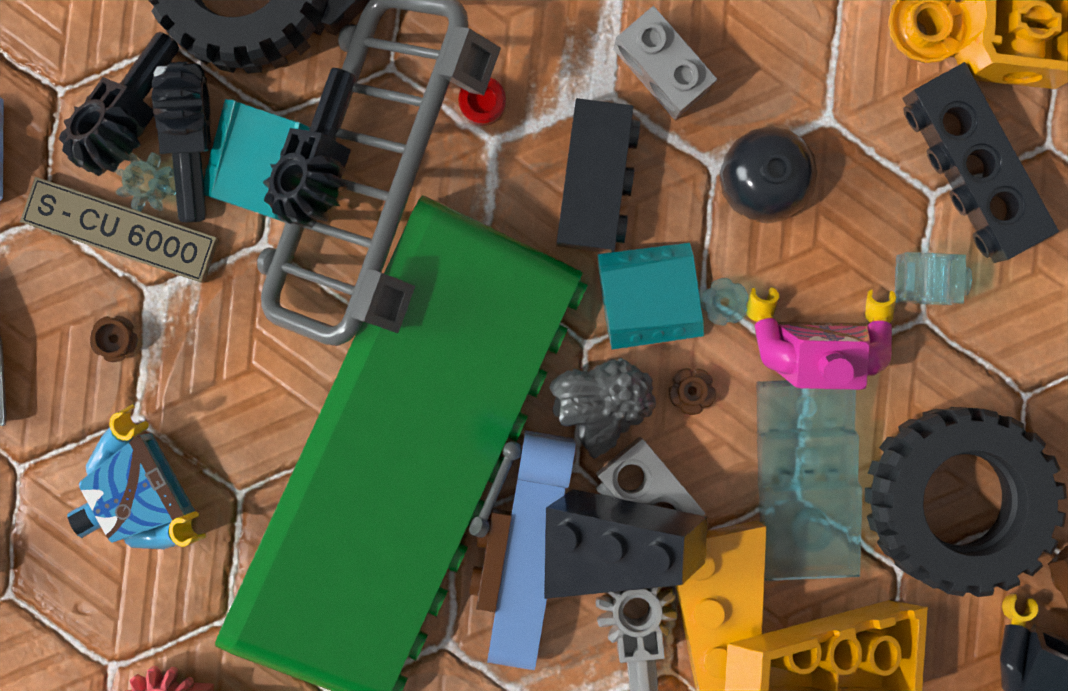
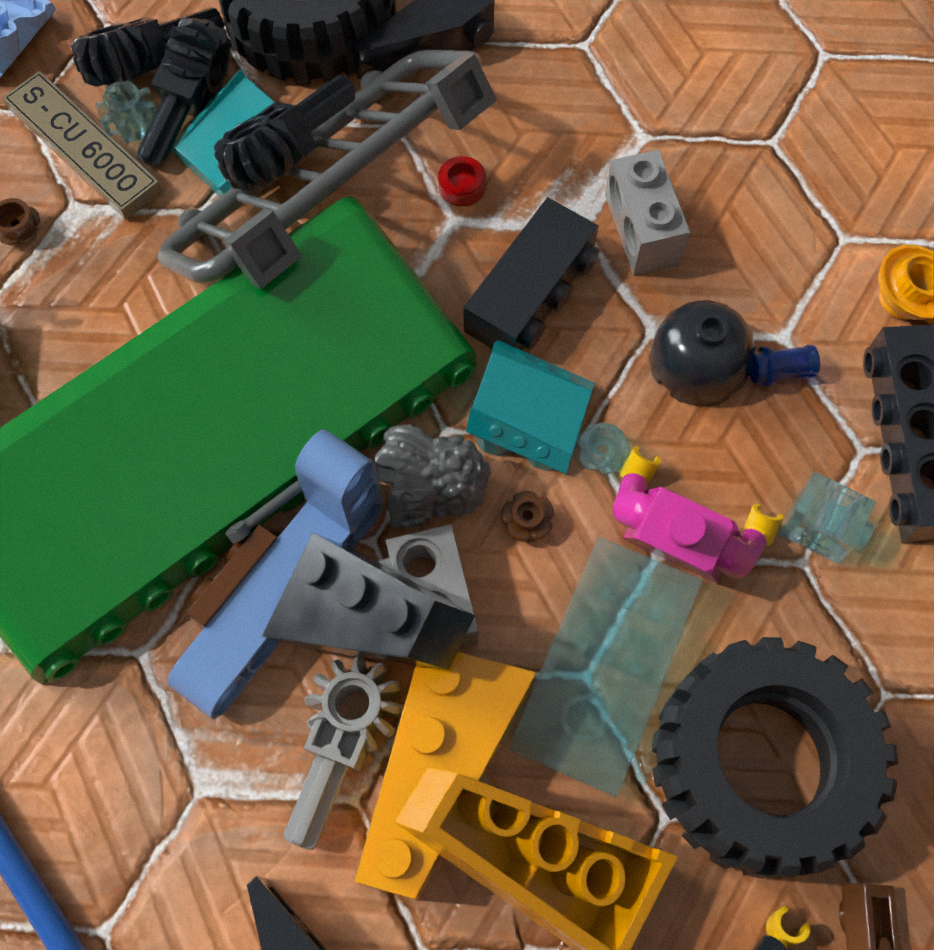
camera: 30 degrees right, 20 degrees down
none -> clear blue pin [750,344,820,387]

